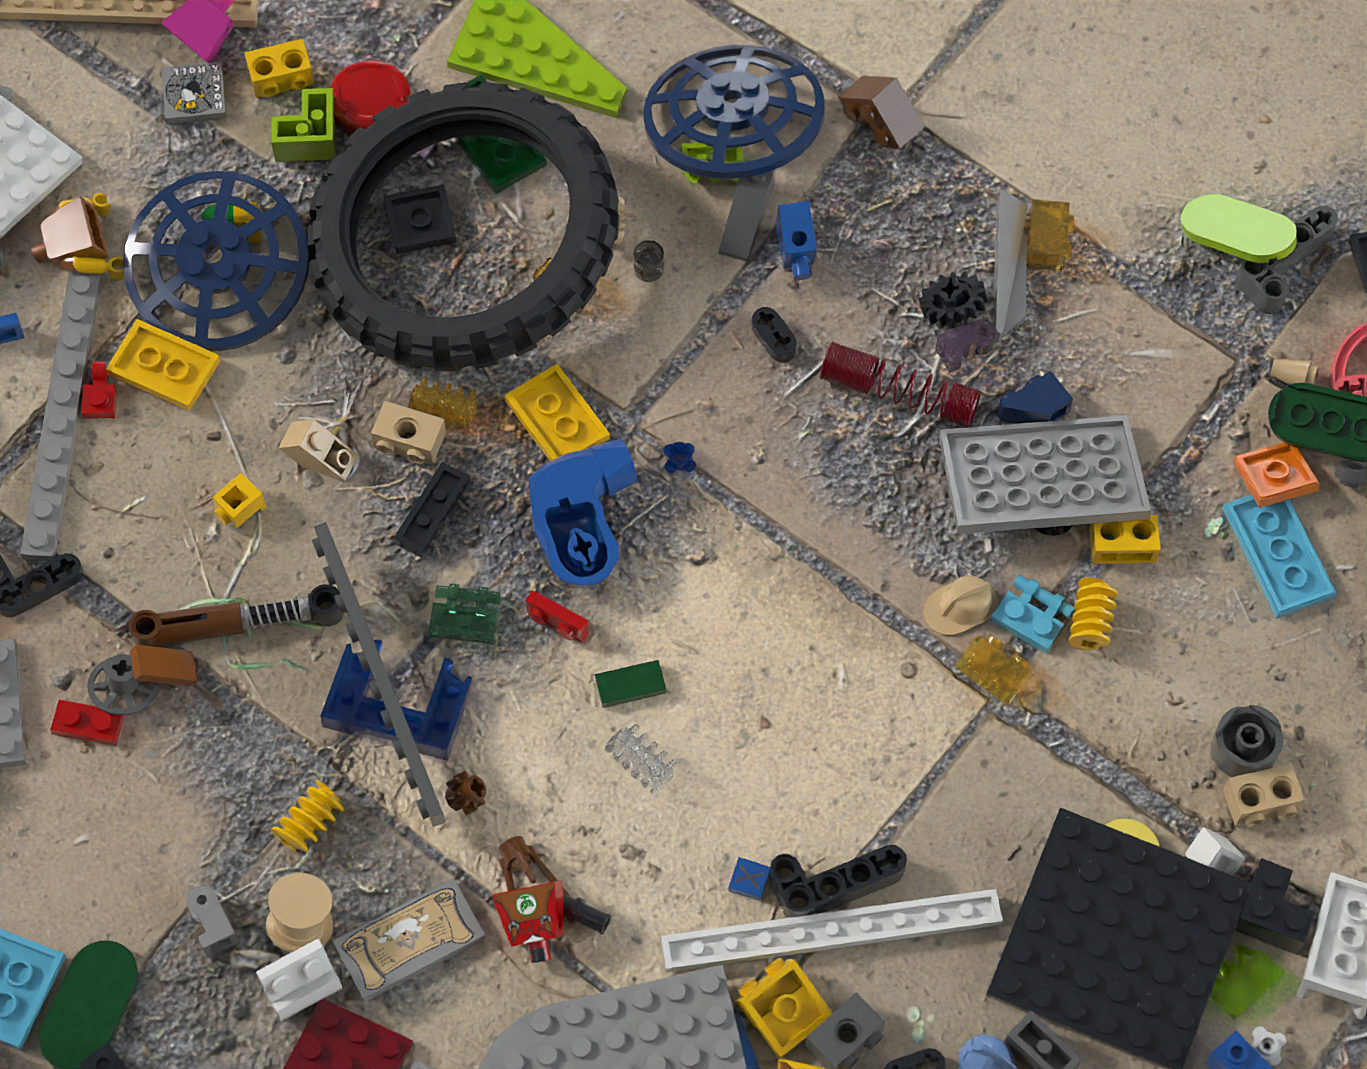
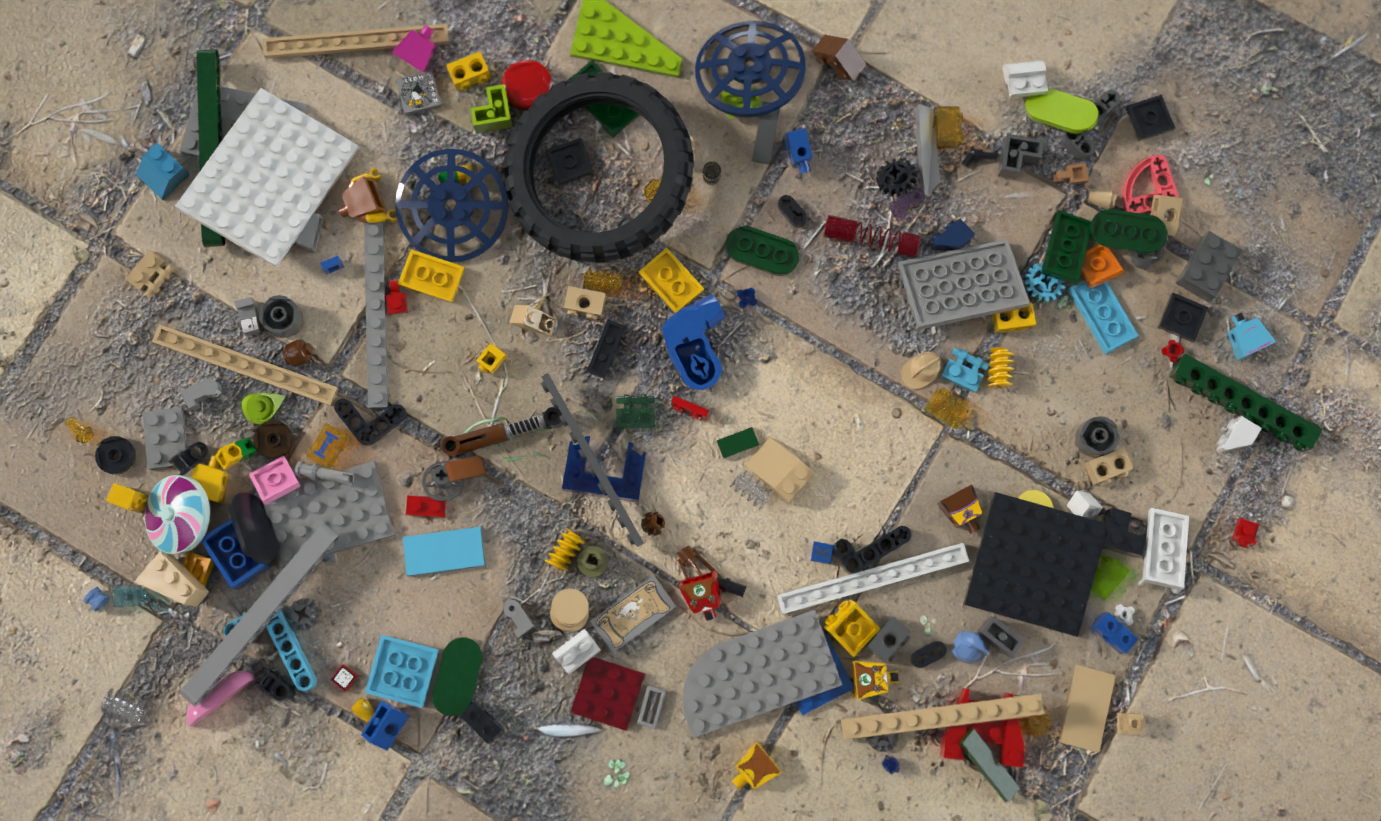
camera: 10 degrees left, 15 degrees up
none -> medium azure tile [403,527,485,576]
none -> olive piece [577,546,608,577]
none -> dark green tile [726,226,799,276]
none -> tan slope [745,437,815,504]
none -> reddish brown torso [937,485,983,534]
none -> black piece [961,147,998,167]
none -> dark grey brick [997,134,1044,179]
none -> white brick [1002,60,1048,98]
none -> medium azure gear [1023,262,1065,303]
none -> dark green tile [1040,210,1091,285]
none -> medium nougat plate [1053,163,1089,185]

